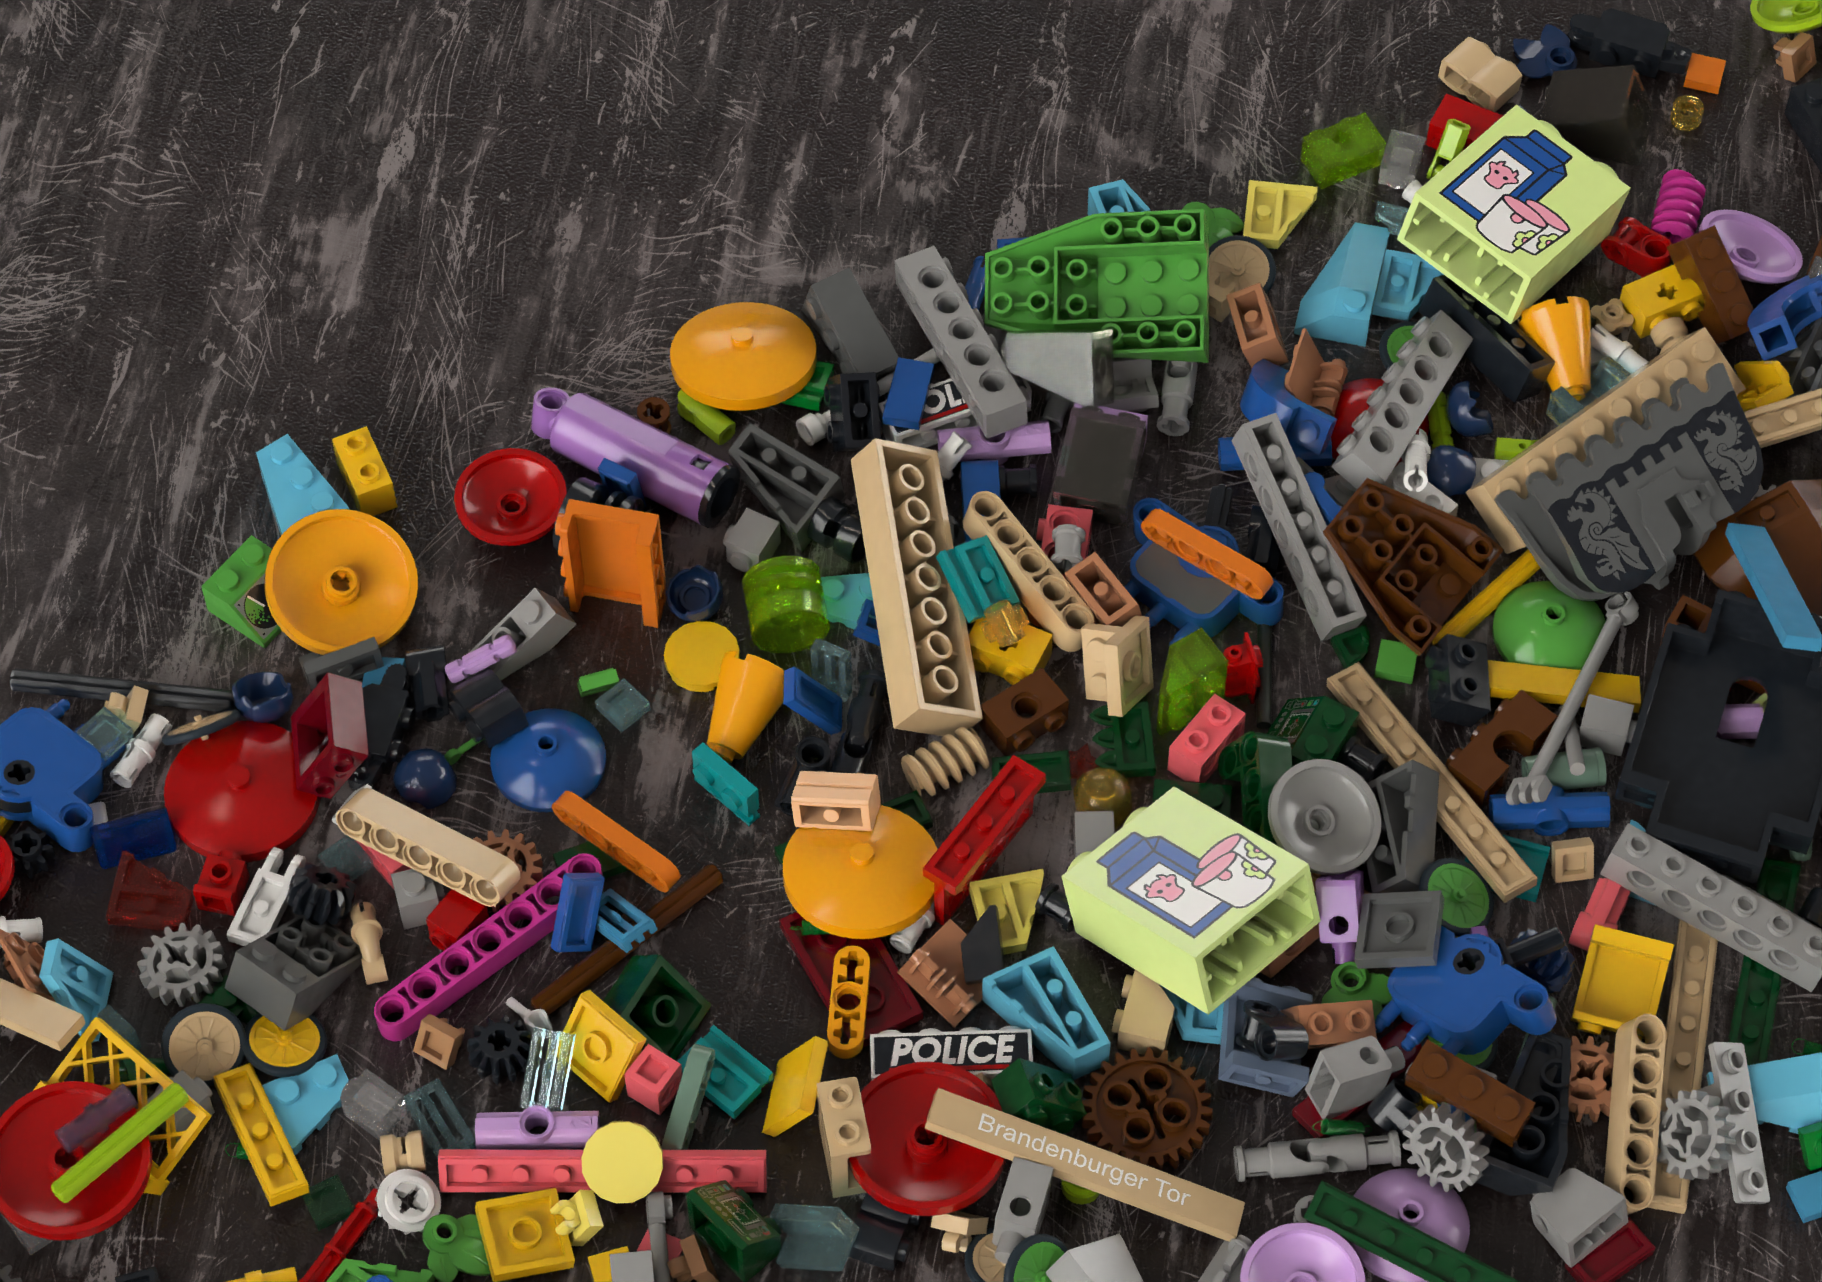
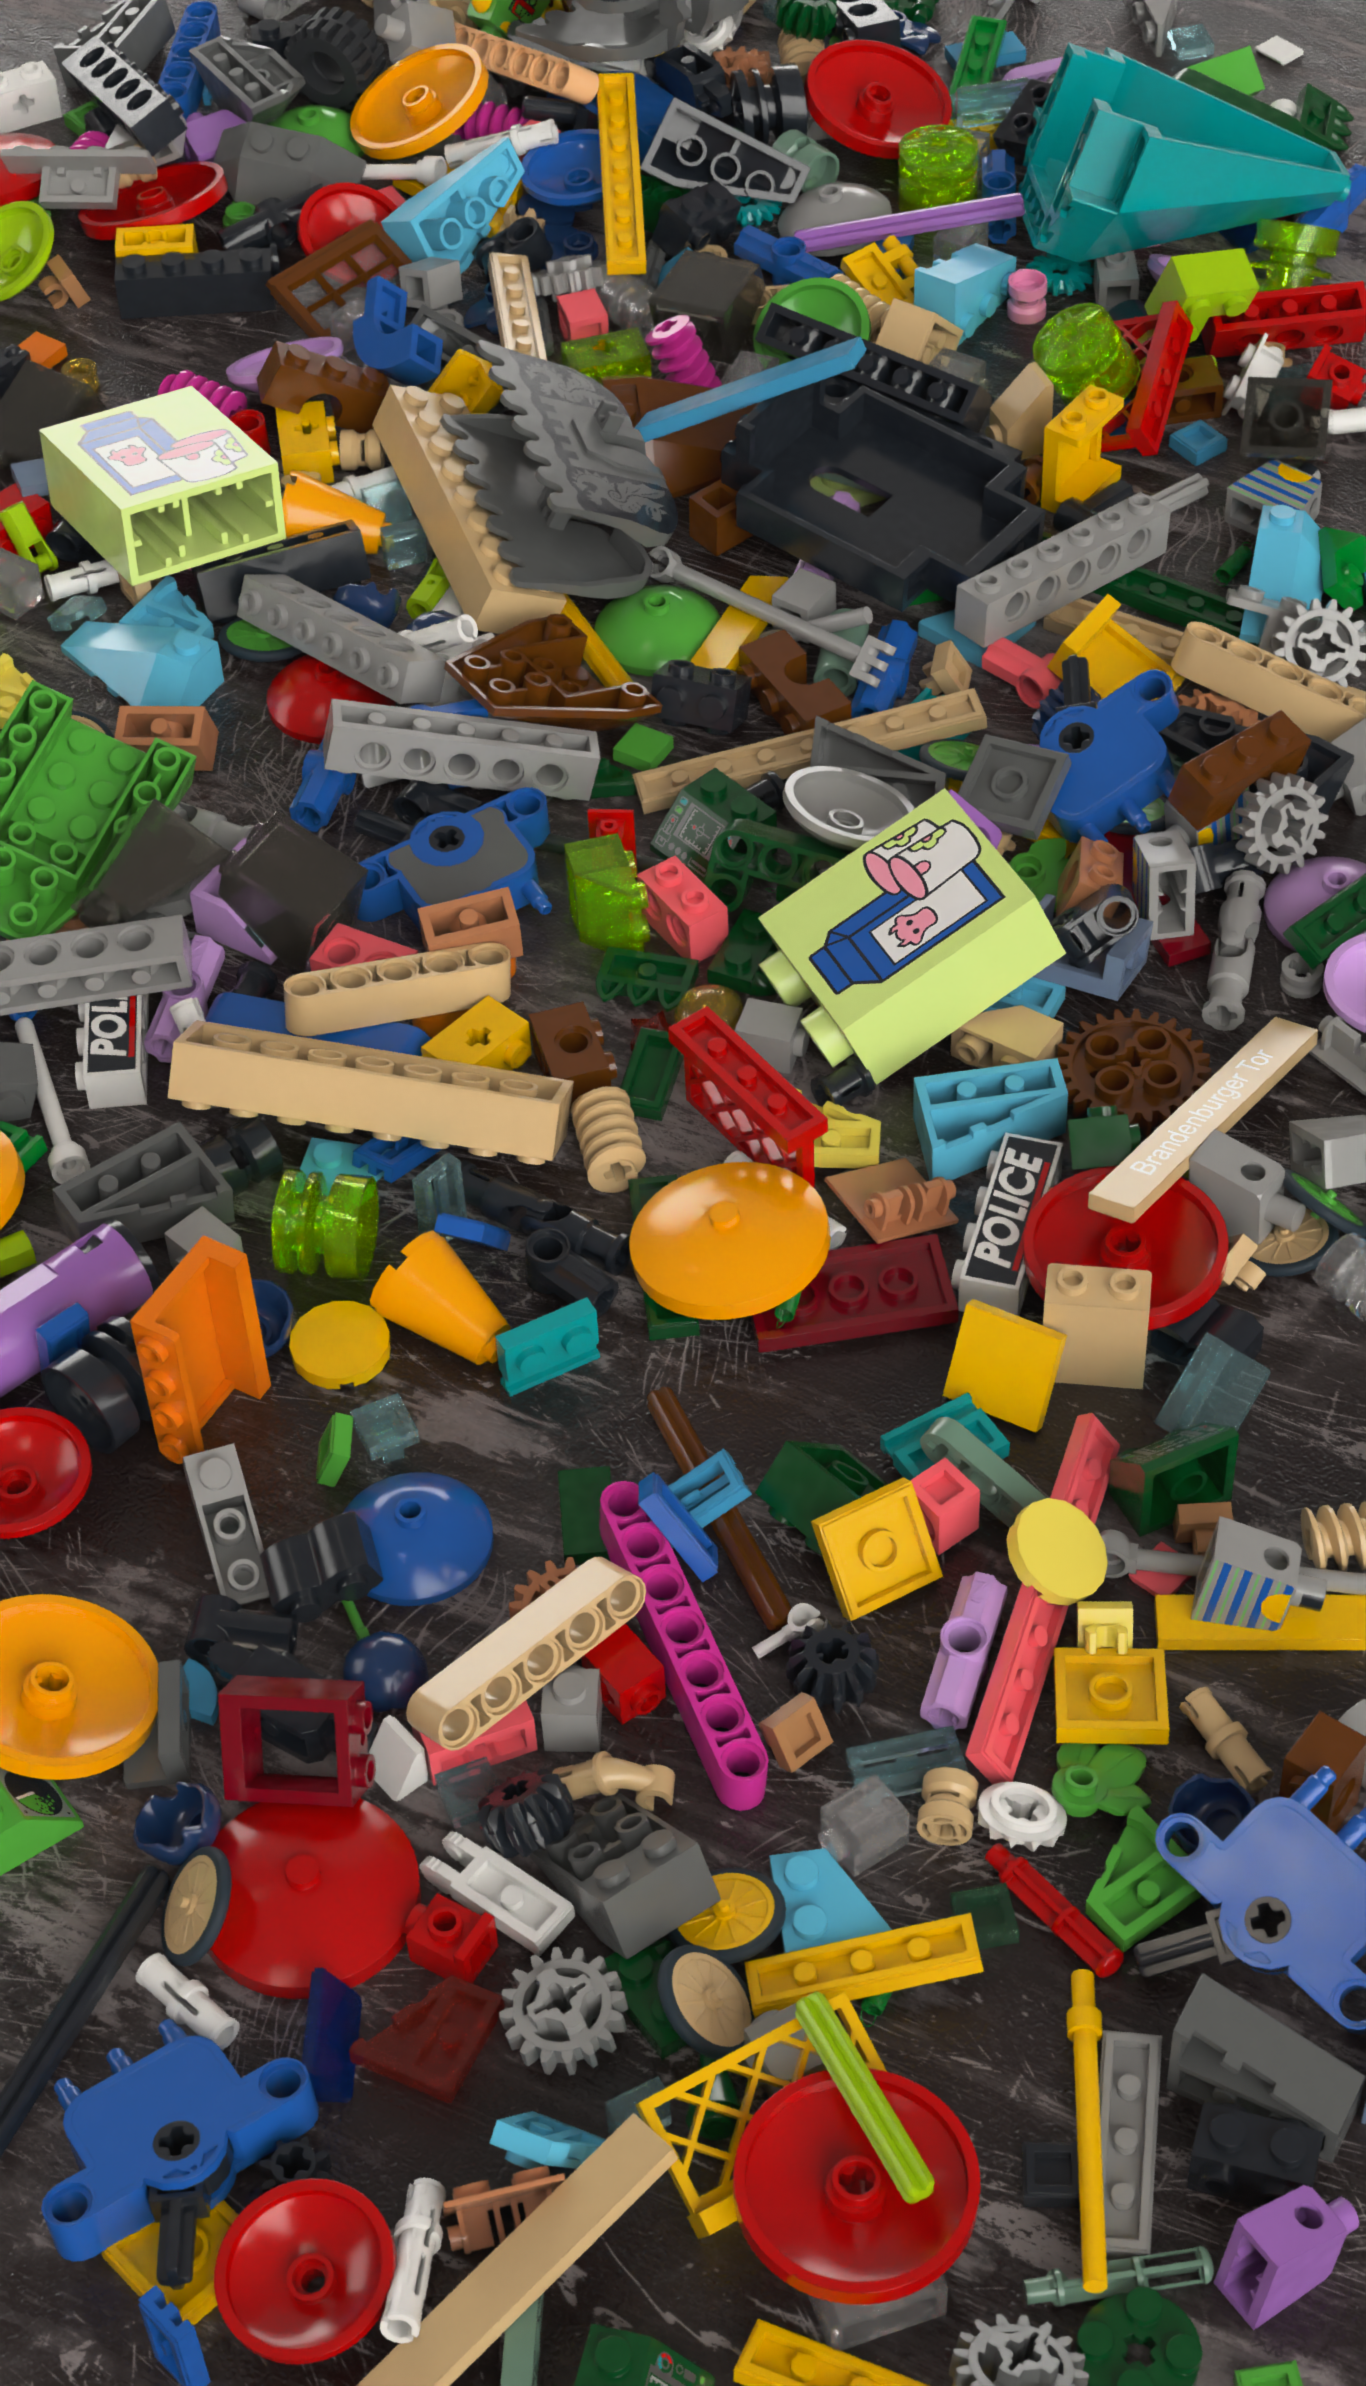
camera: 70 degrees left, 10 degrees down
clear purple pin [54,1084,138,1154] -> none
clear light blue tile [77,707,134,761] -> none
tan tile [102,685,149,739] -> none
lavender axle [445,634,517,683] -> none
clear light blue tile [519,1027,576,1111] -> none
orange beam [552,791,681,893] -> none
light nougat brick [791,771,881,831] -> none
black brick [824,372,883,452] -> none
light orange beam [827,946,870,1059] -> none
blue tile [883,357,934,430] -> none
teal plate [936,535,1020,624] -> none
black tile [961,905,1005,985] -> none
clear yellow gear [979,600,1030,647] -> none
light grey bush [1050,524,1086,574] -> none
tan bracket [1081,615,1154,717] -> none
orange beam [1141,508,1274,600] -> none
blue arch [1240,359,1337,455] -> none
nougat hinge [1285,328,1348,417] -> none
green piece [1313,1118,1372,1136] -> none

